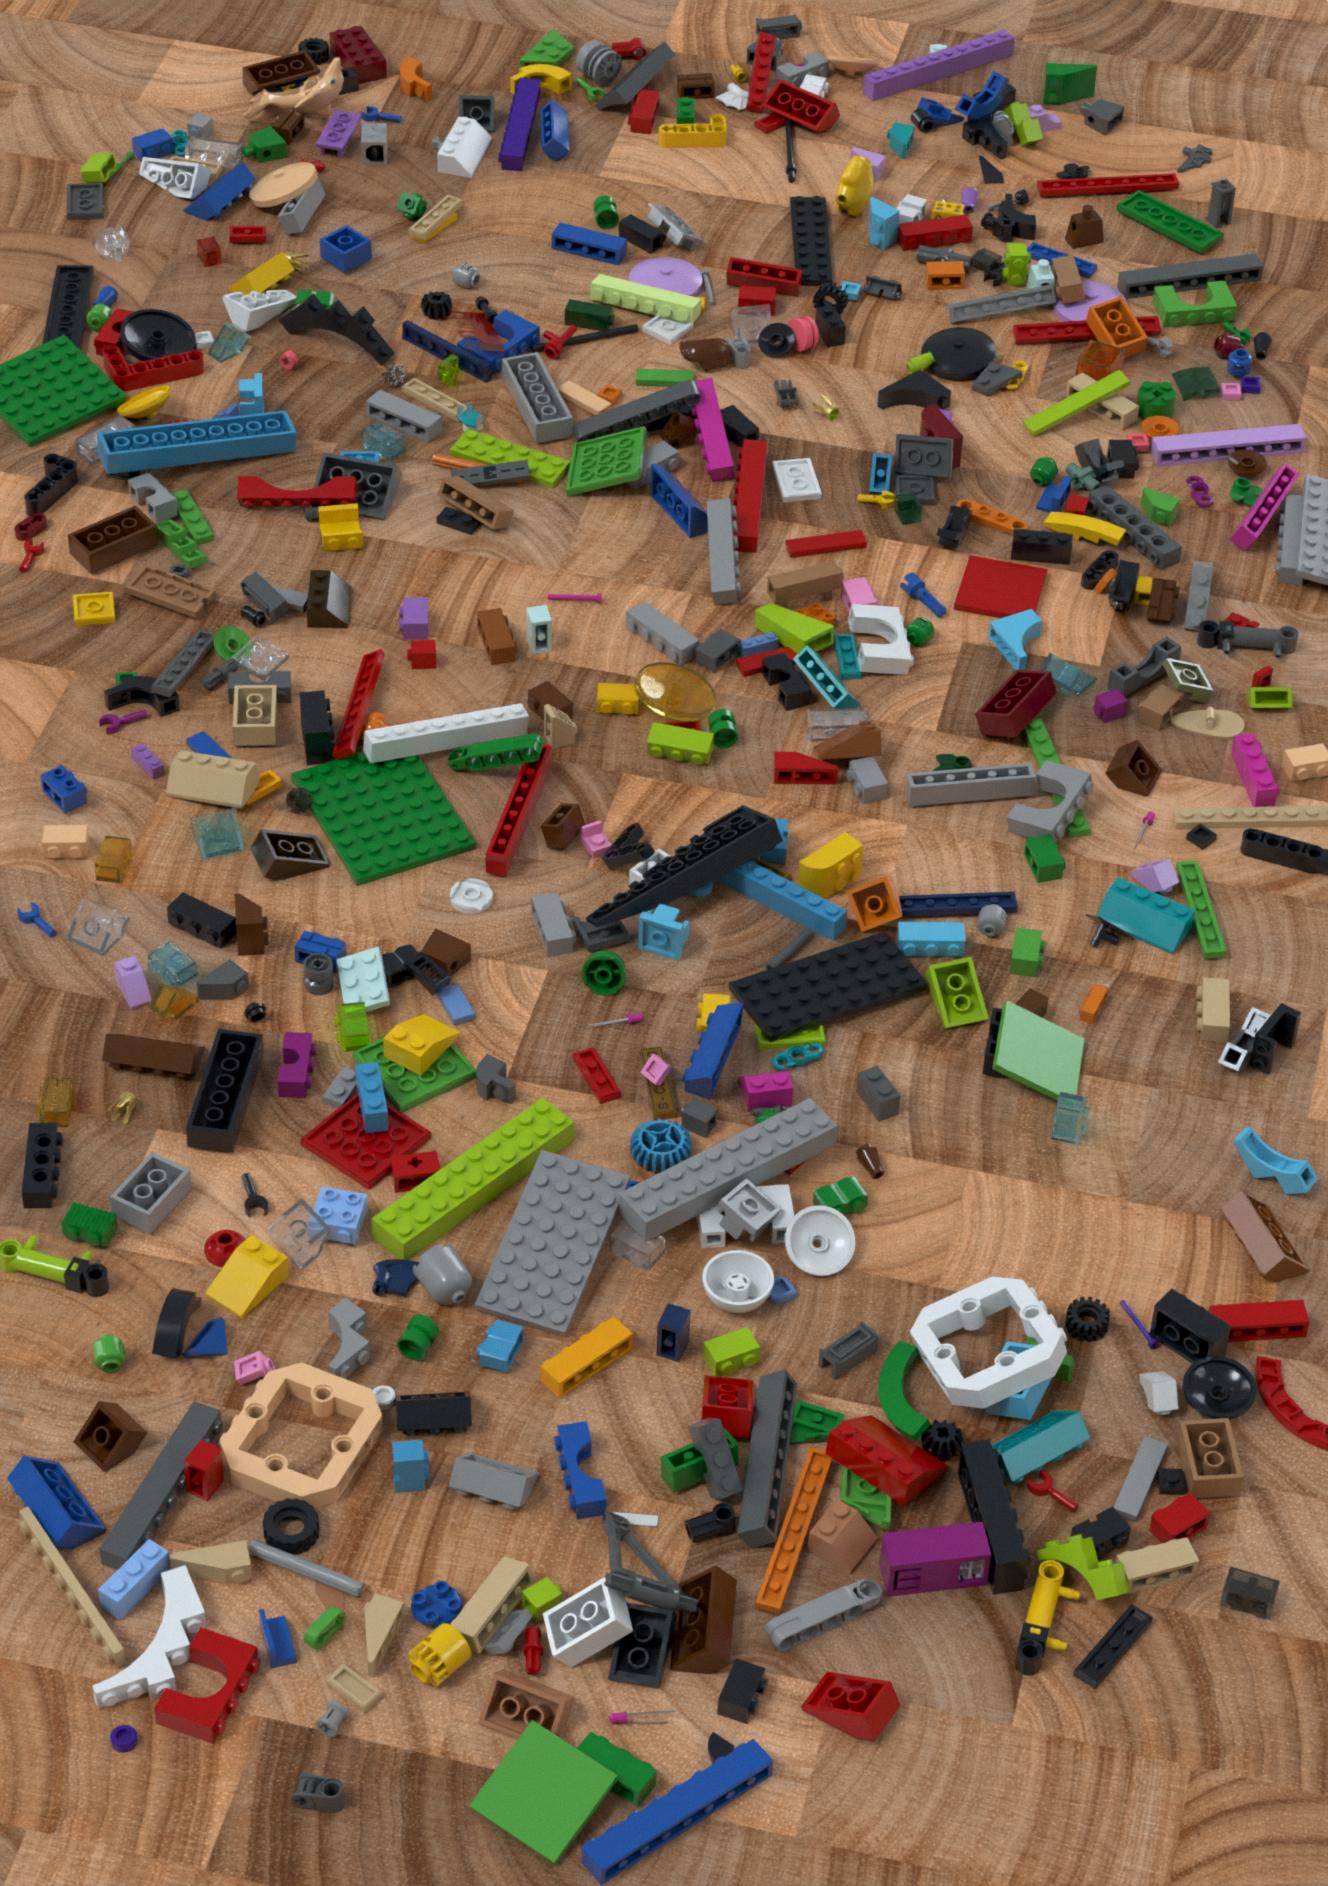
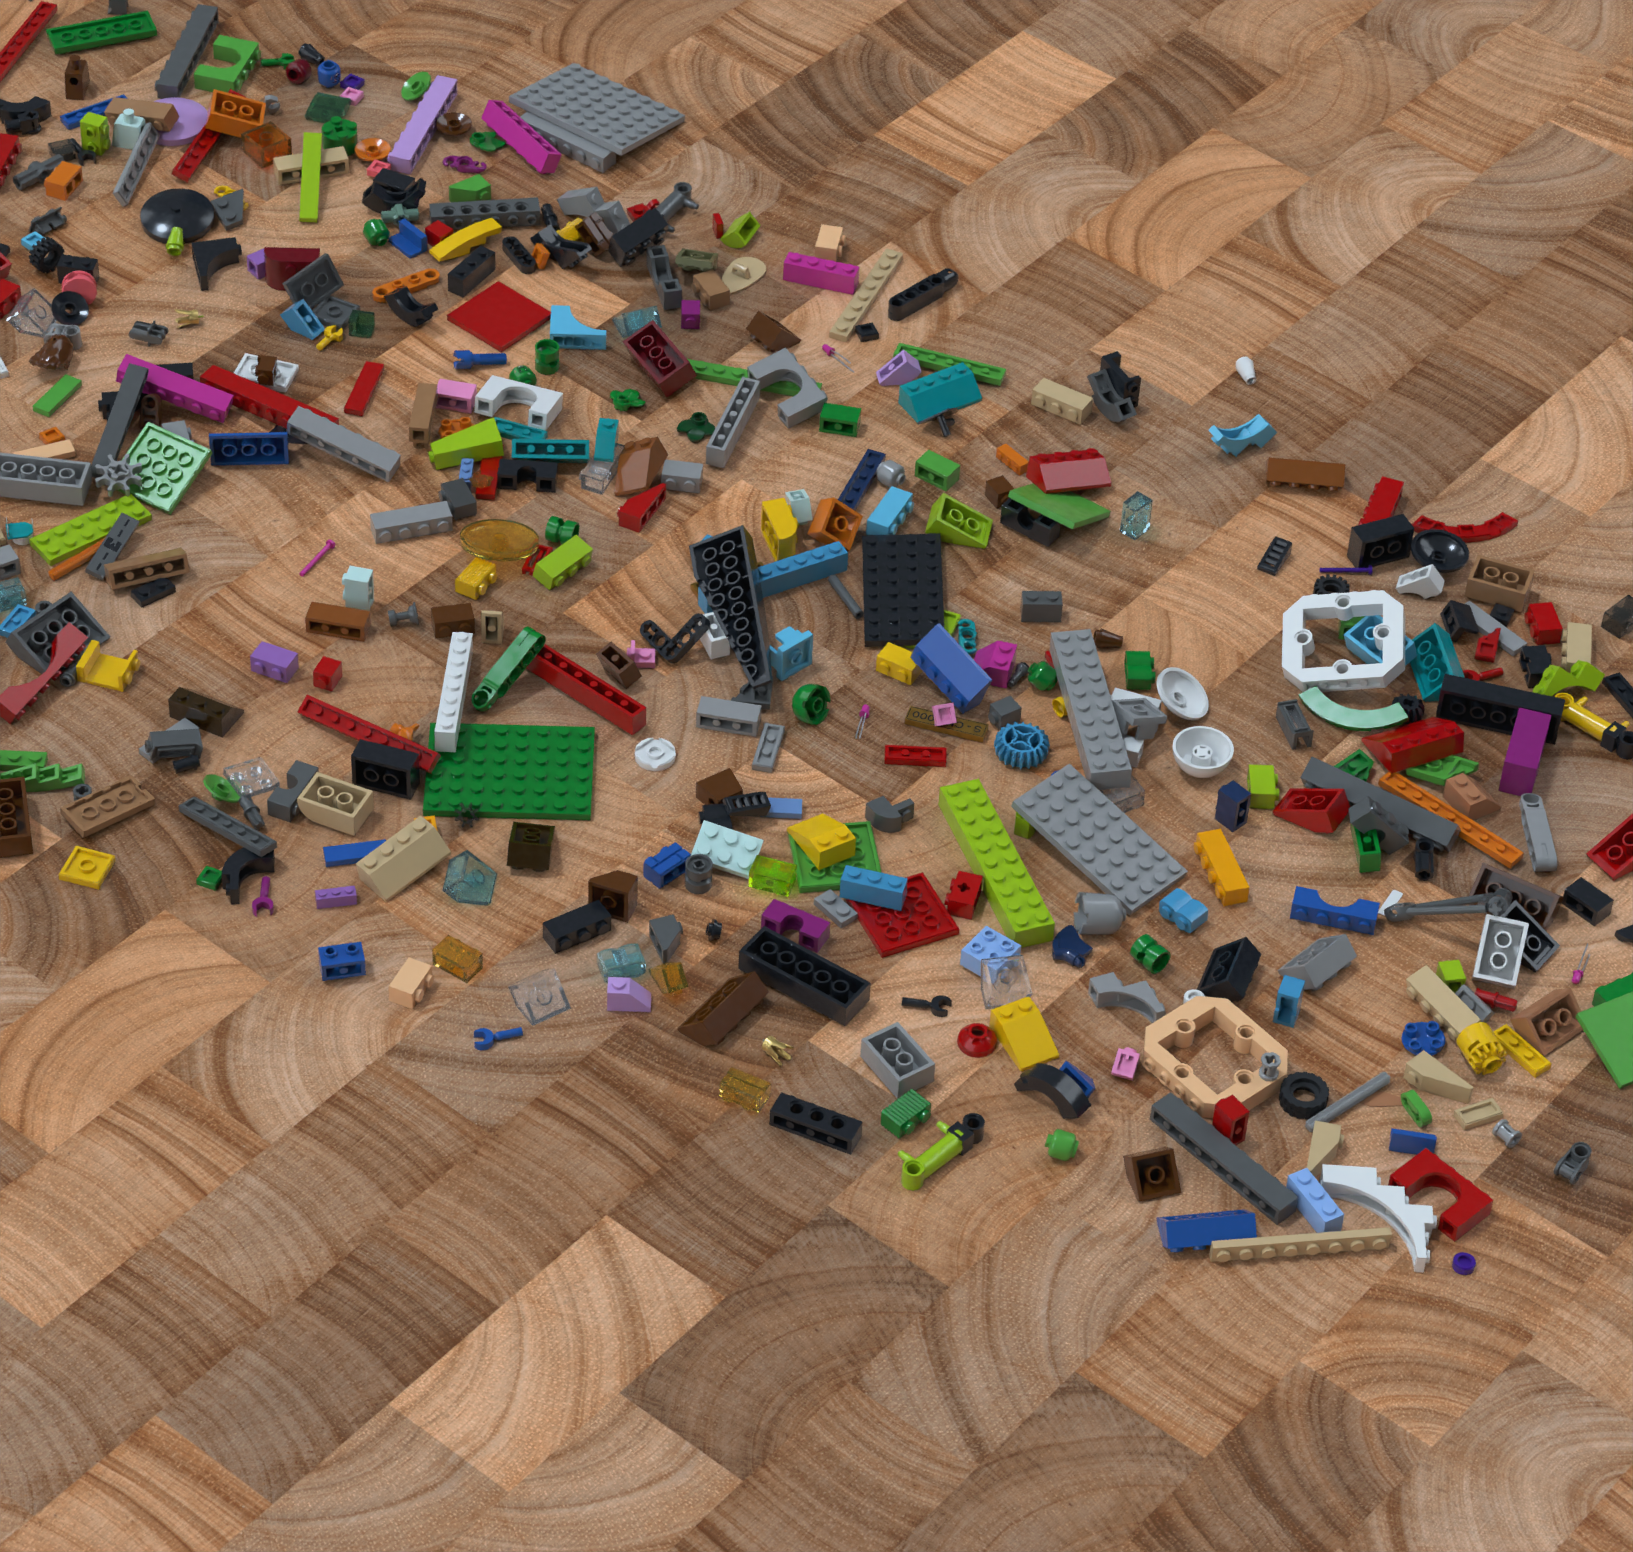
camera: 65 degrees left, 0 degrees up
none -> light grey gear [95,454,142,497]
none -> reddish brown brick [255,355,278,386]
none -> dark grey piece [388,602,419,626]
none -> bright green dish [401,72,431,101]
none -> clear orange hat [469,470,493,489]
none -> green wheel [535,339,559,375]
none -> black pin [541,203,560,231]
none -> teal slope [594,418,619,462]
none -> black brick [608,208,669,267]
none -> green plate [610,389,646,411]
none -> light grey tile [752,723,785,773]
none -> light aqua brick [785,489,813,525]
none -> slope [1026,448,1111,494]
none -> black slope [1257,537,1292,576]
none -> light grey bush [1259,1052,1281,1082]
none -> black panel [1440,600,1479,642]
none -> red tile [1474,628,1501,663]
none -> yellow tile [1493,1024,1552,1078]

